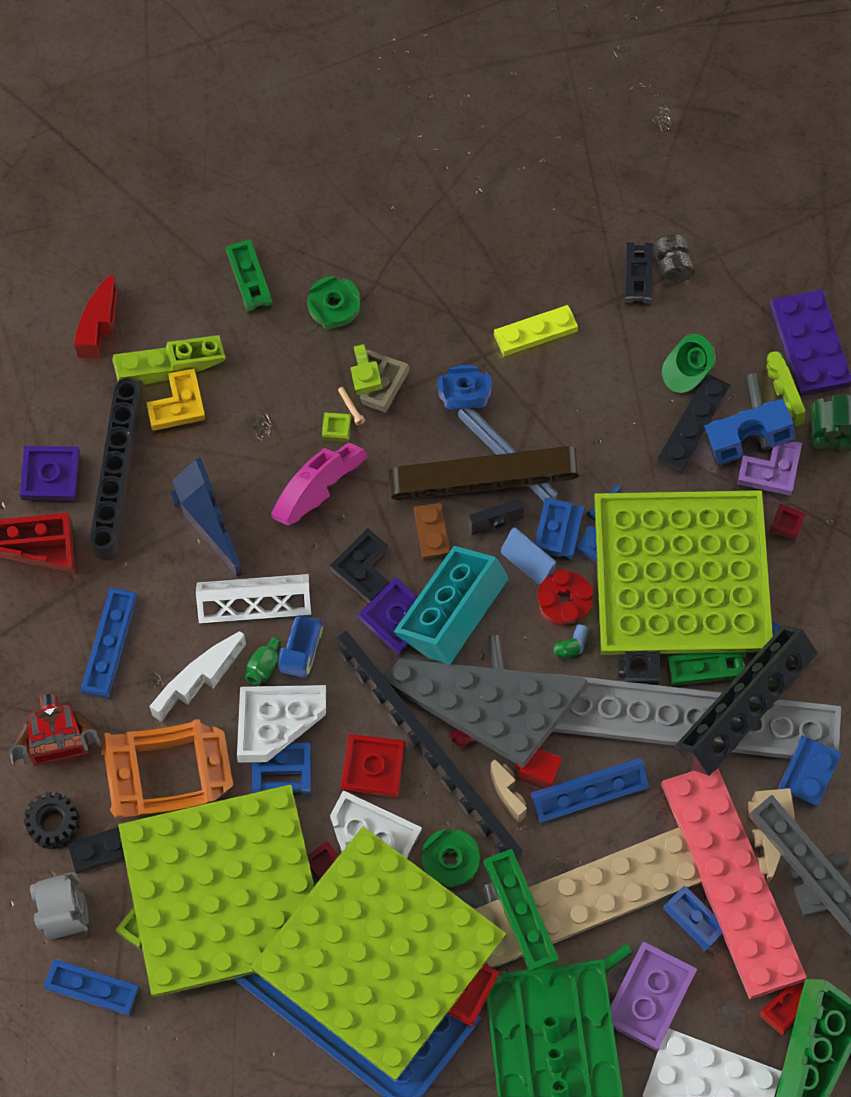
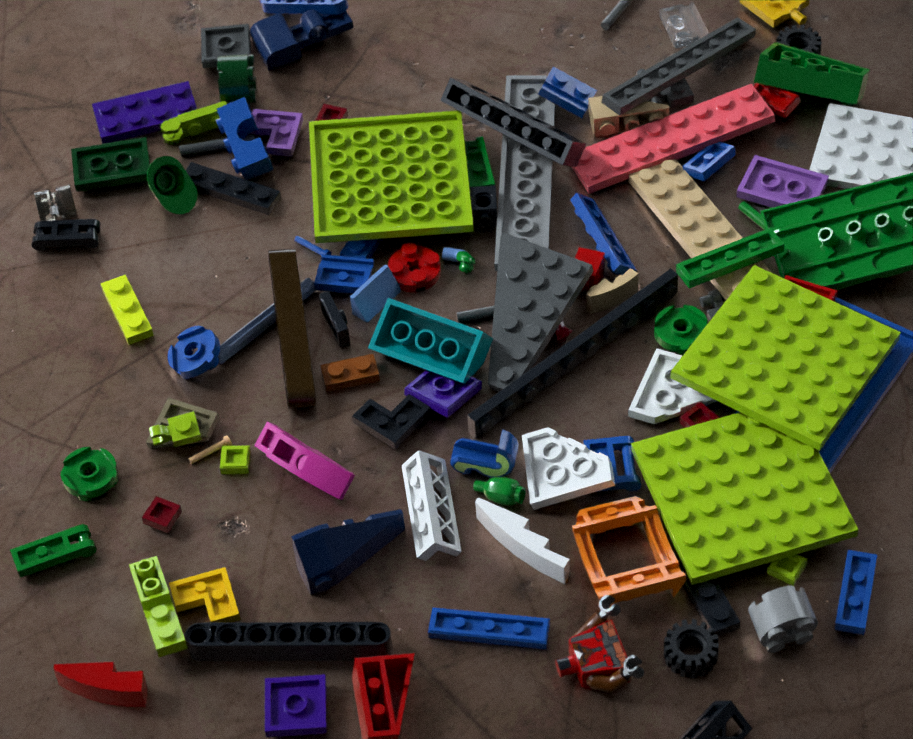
camera: 90 degrees left, 15 degrees down
red plate [340,734,406,799] -> none
none -> dark green plate [71,137,150,192]
none -> dark red plate [142,496,182,533]

